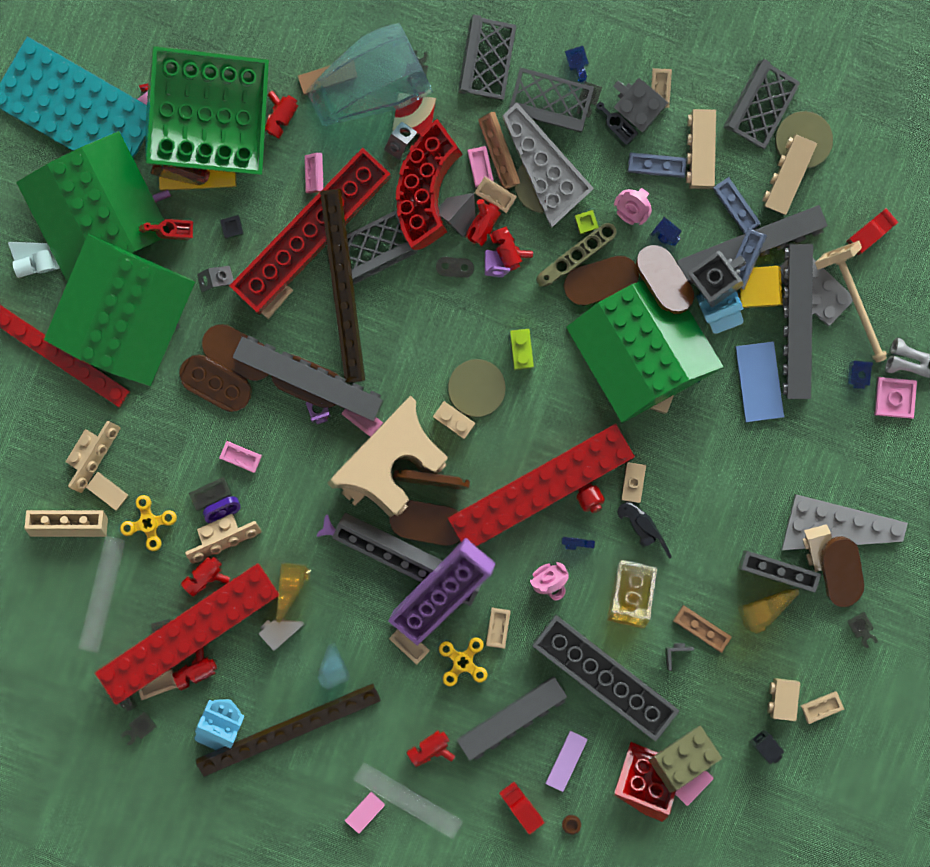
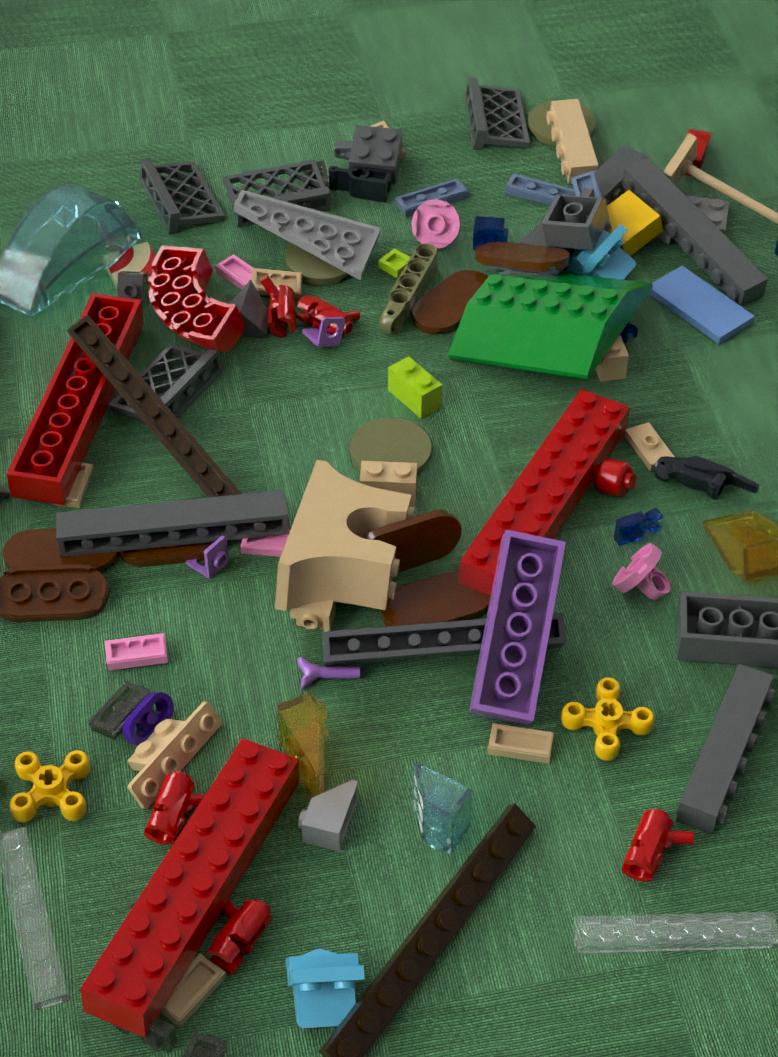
camera: 30 degrees left, 40 degrees down
bright pink plate [305,153,323,194] -> none
bright pink tile [345,791,385,834] -> none
clear smoke plate [436,257,474,278] -> none
medium nougat tile [478,112,520,190] -> none
tan plate [486,608,511,649] -> none
clear blue plate [565,46,589,83] -> none
tan brick [686,109,716,189] -> none

